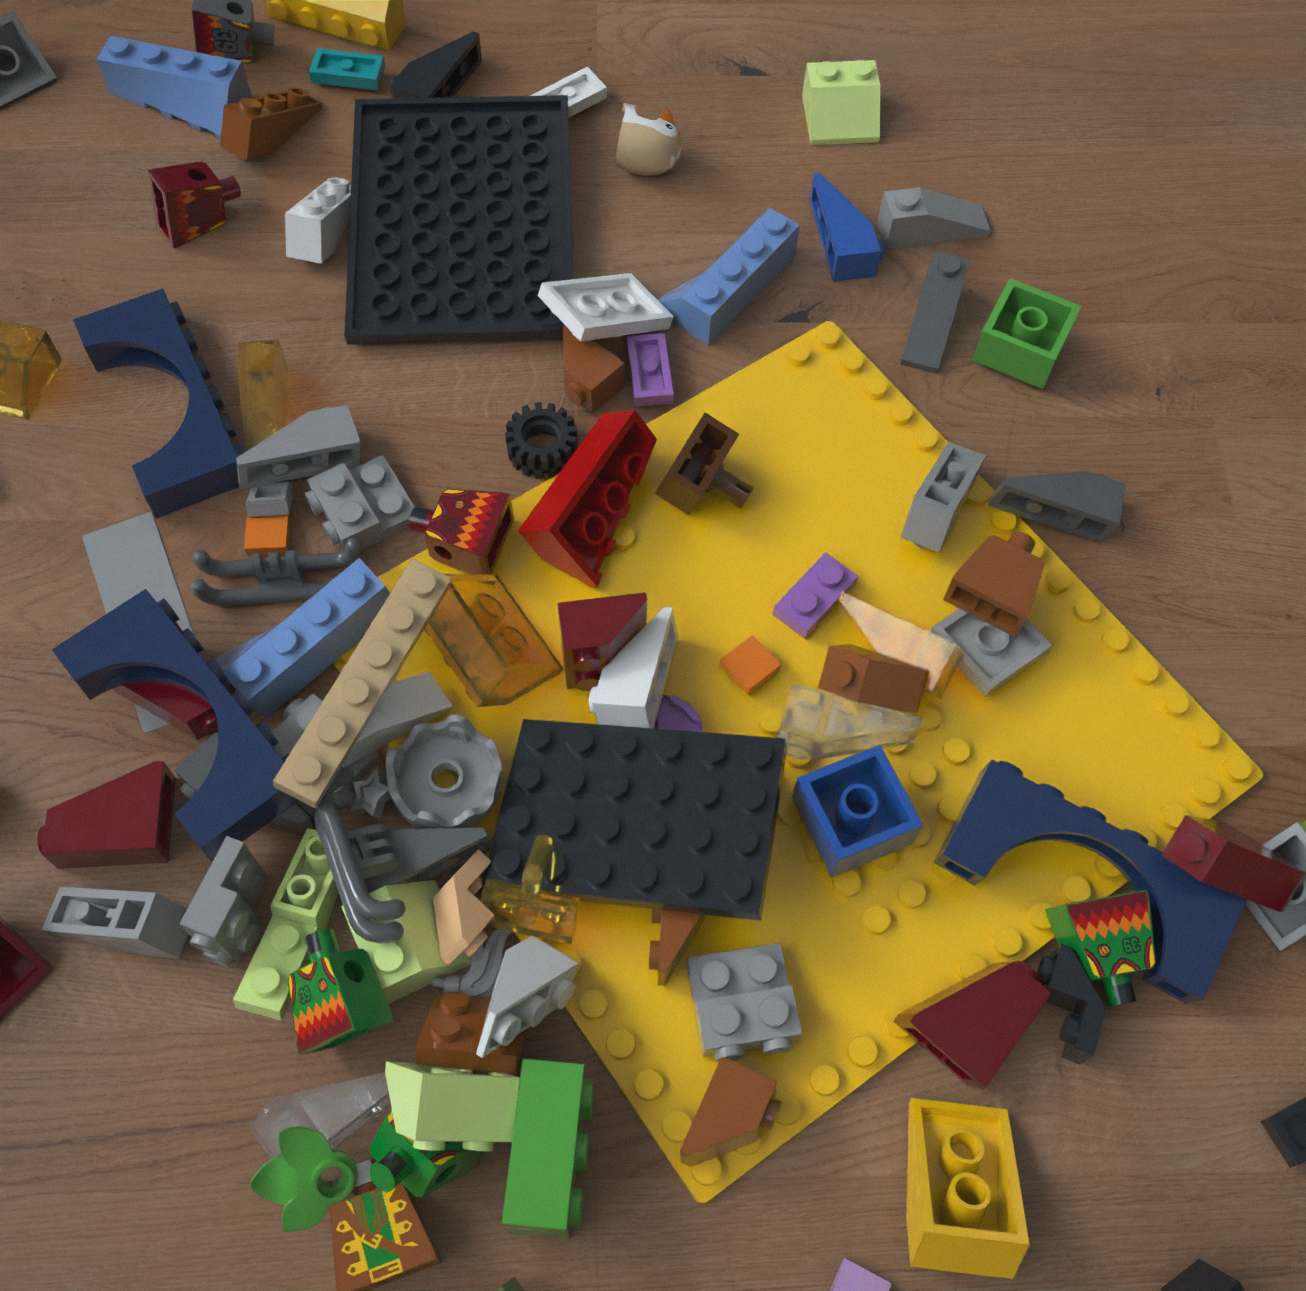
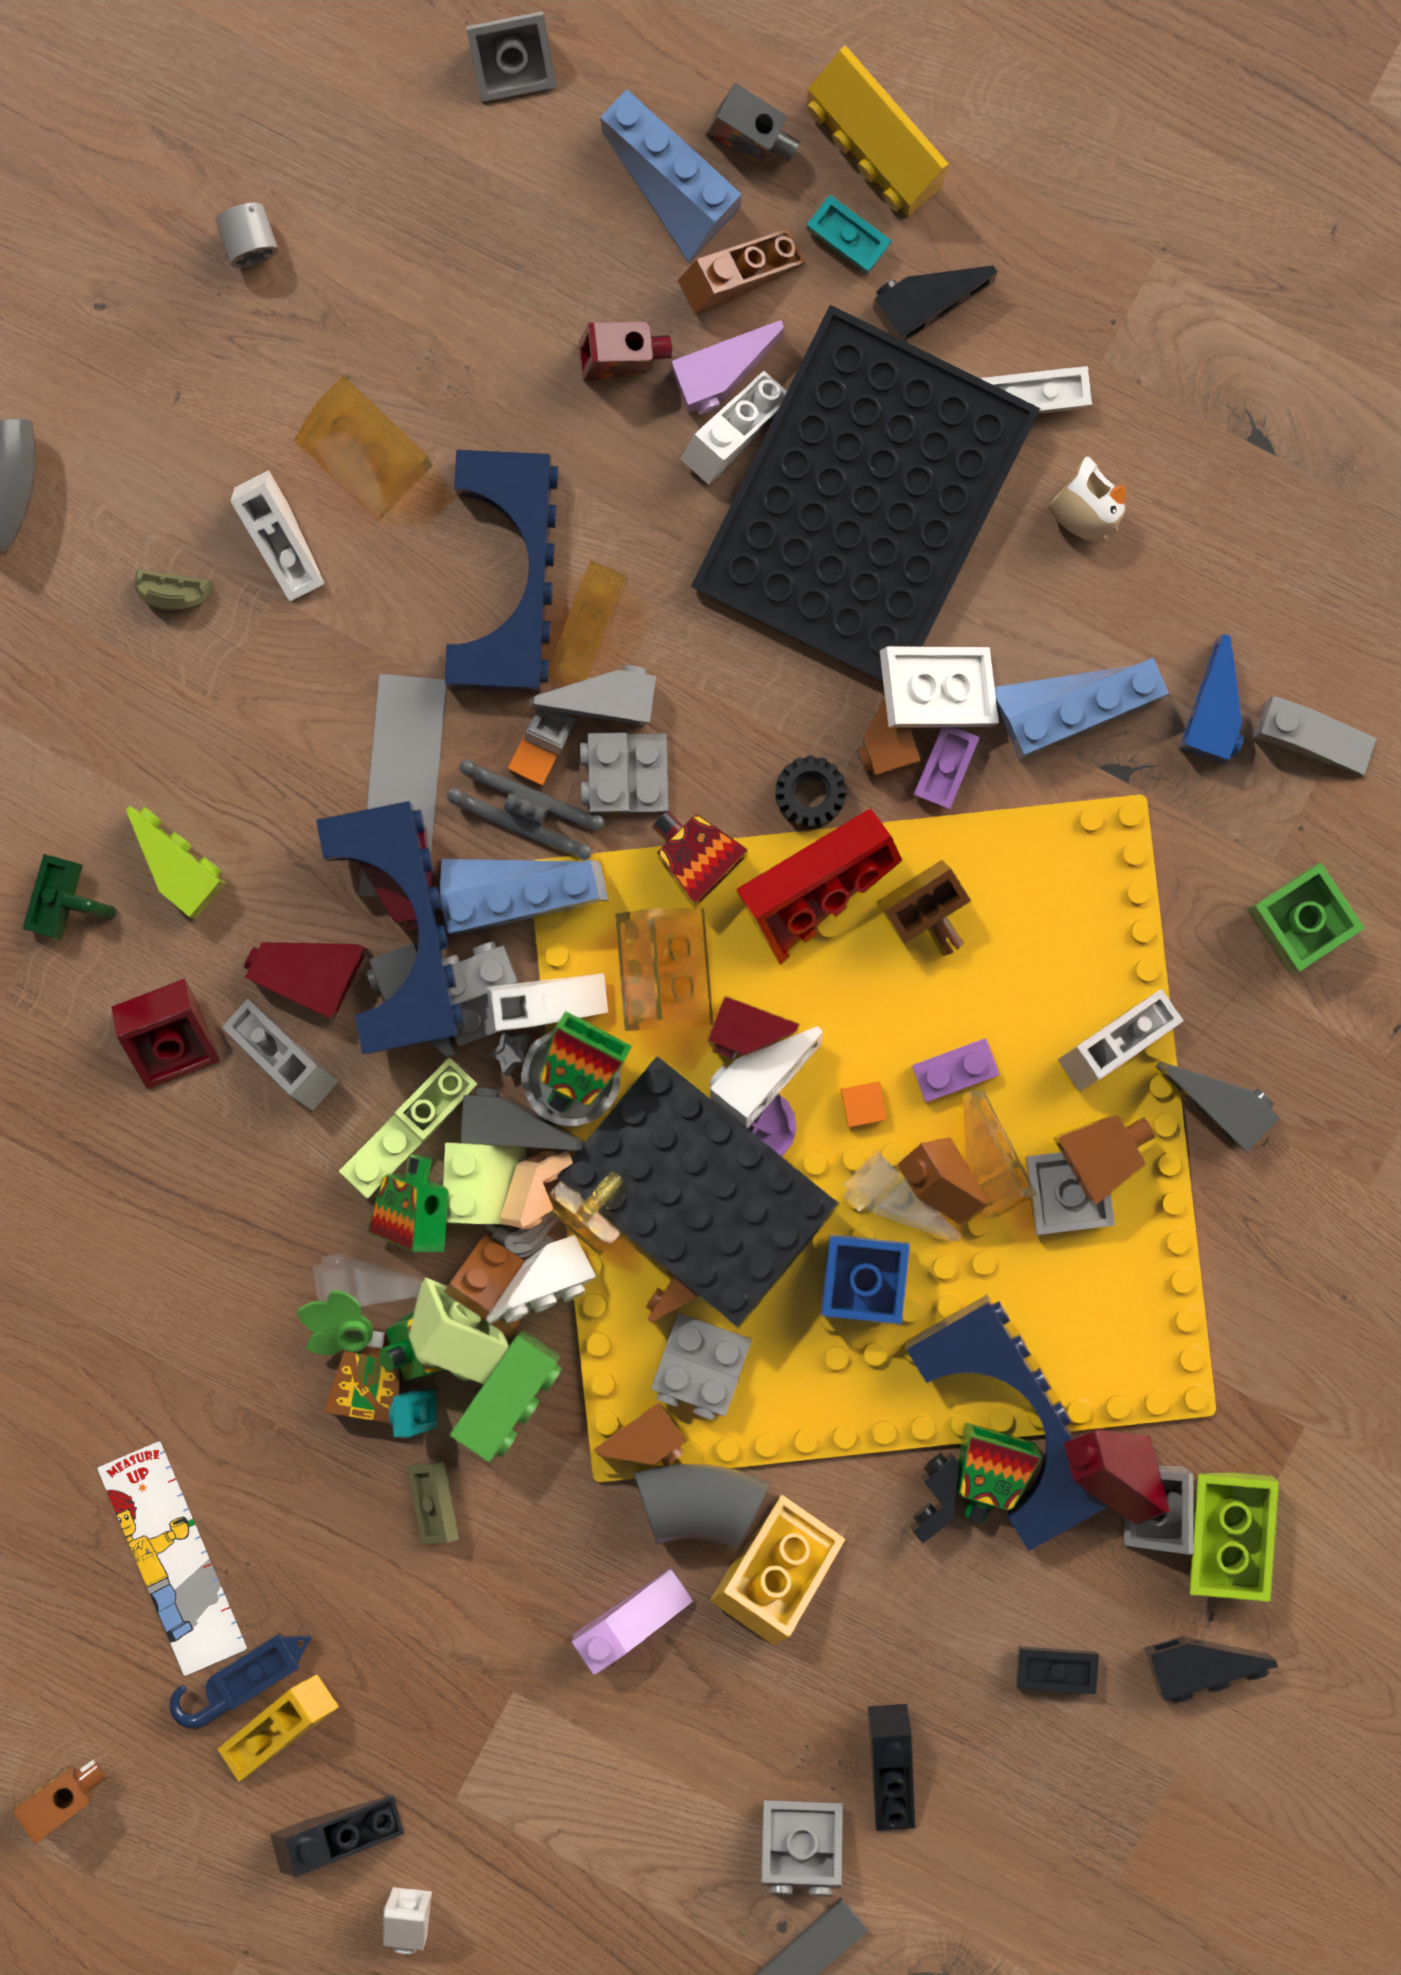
camera: 30 degrees right, 25 degrees up
light grey plate [179,836,265,968] -> none
tan plate [273,558,452,808] -> none
dark grey piece [314,767,406,943] -> none
yellowish green slope [802,60,880,145] -> none
dark red slope [893,961,1051,1088] -> none
dark grey slope [900,251,970,374] -> none
none -> teal plate [389,1388,437,1437]
none -> torso [540,1011,632,1112]
none -> dark grey brick [634,1464,771,1551]
none -> lavender slope [671,320,784,414]

